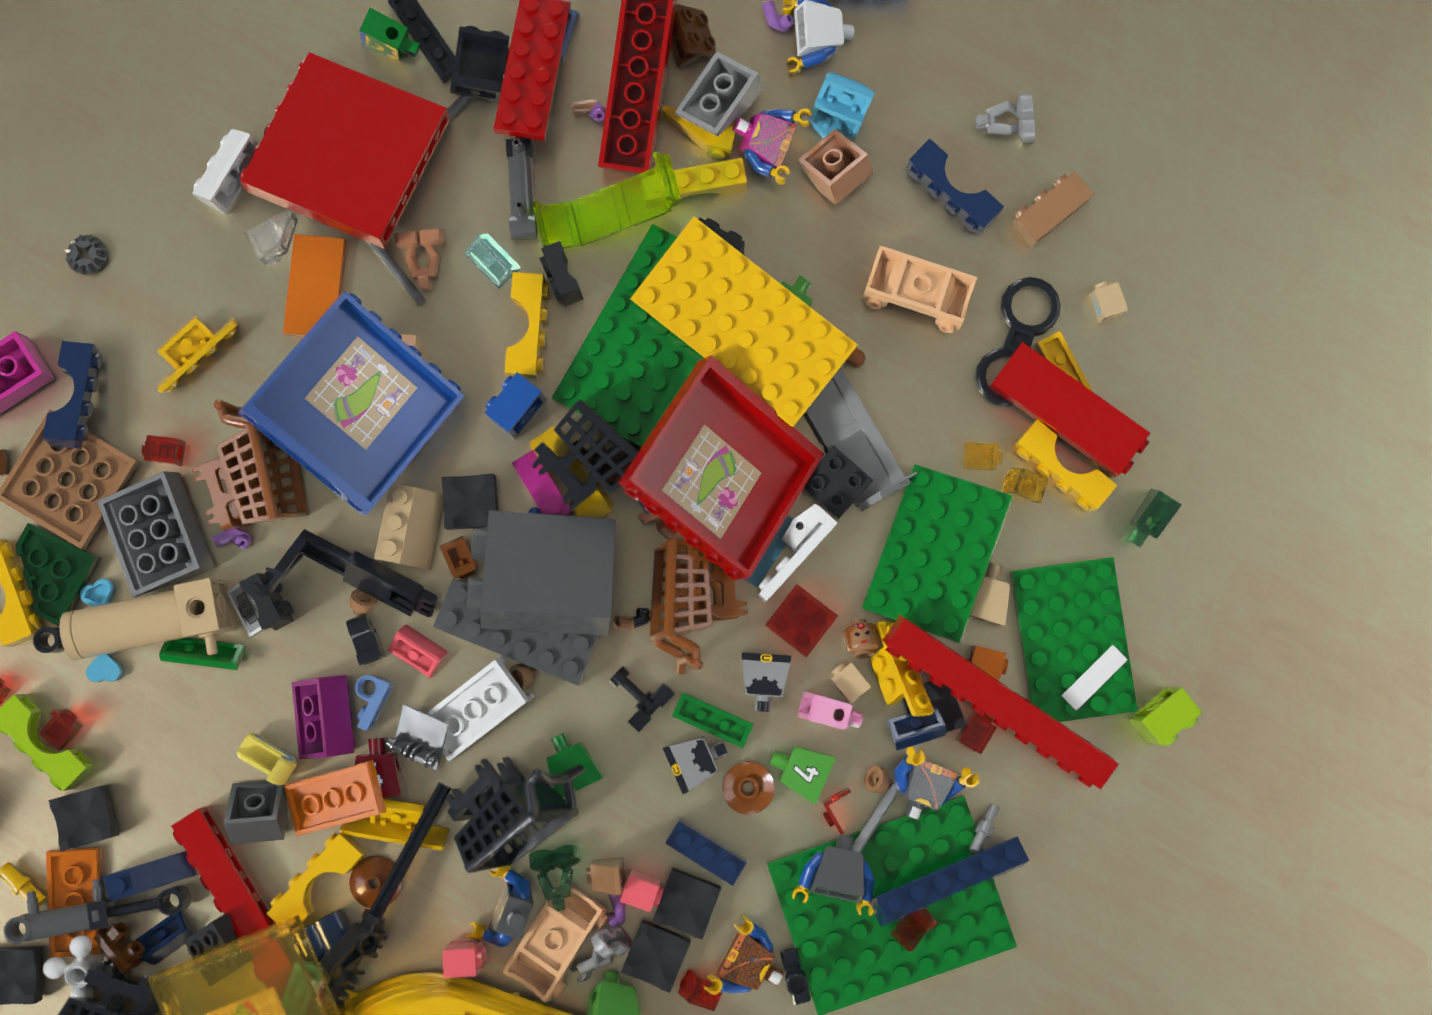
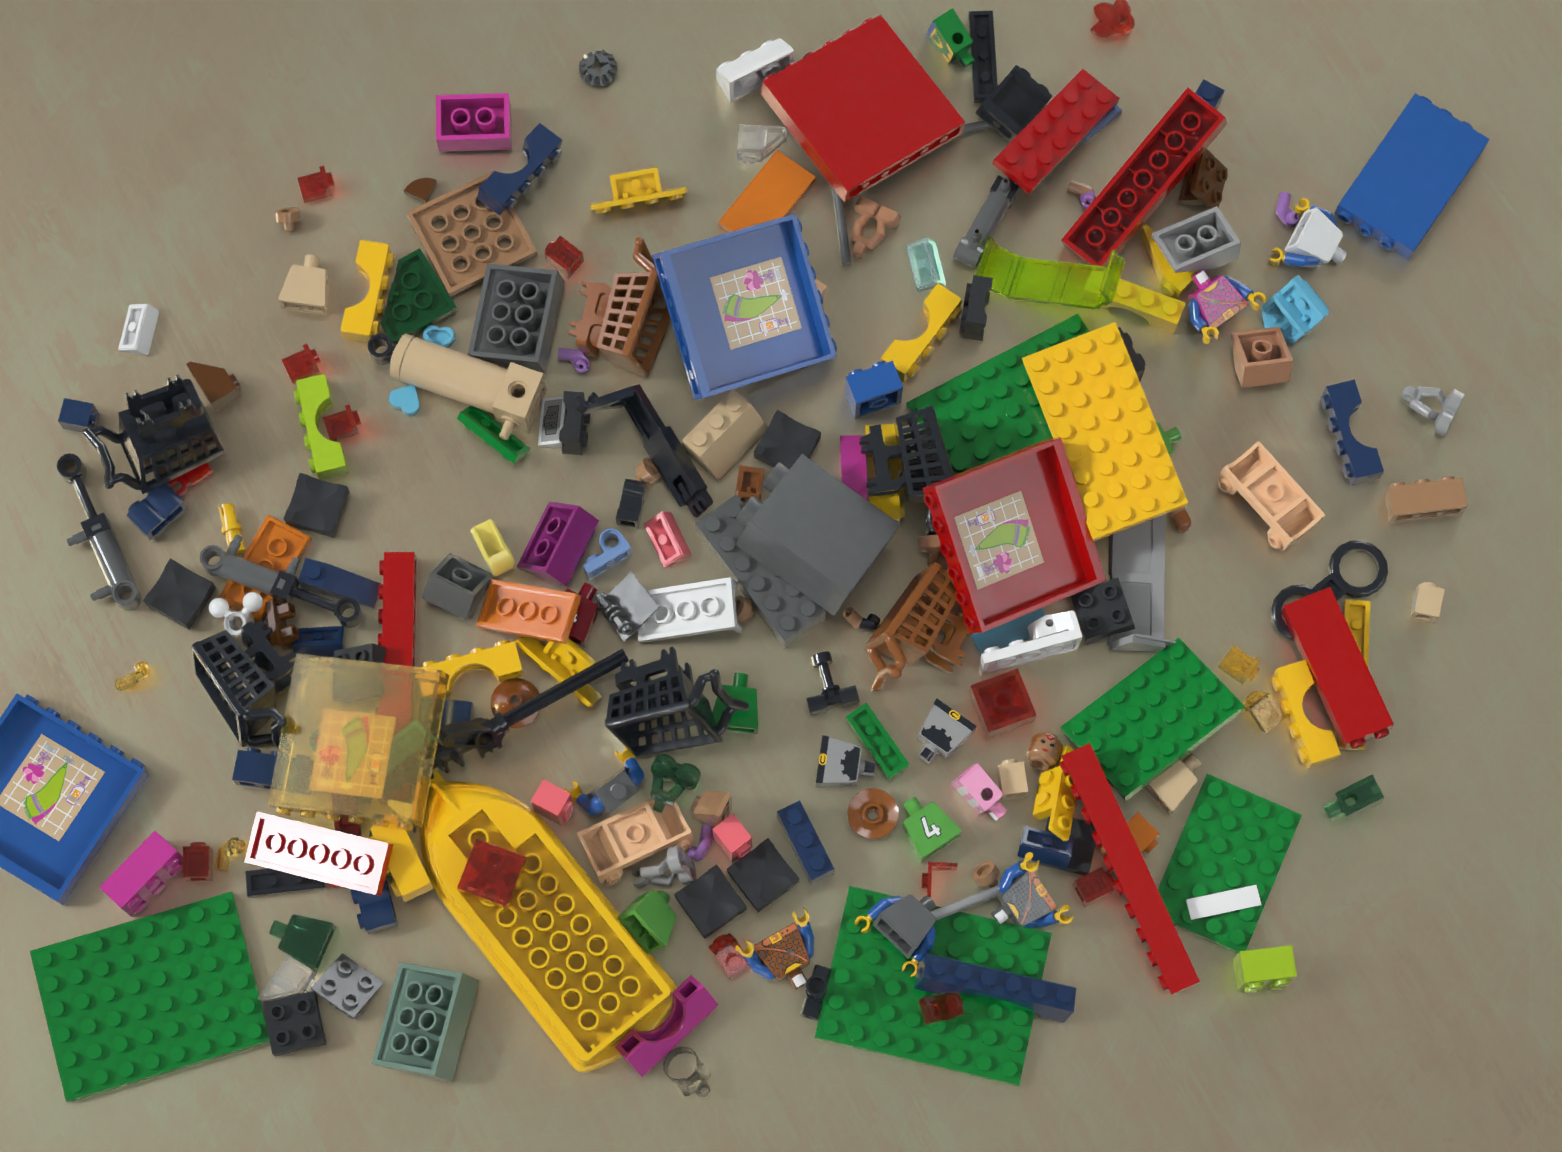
camera: 30 degrees right, 10 degrees down
light grey bar [969,804,1000,854] -> none

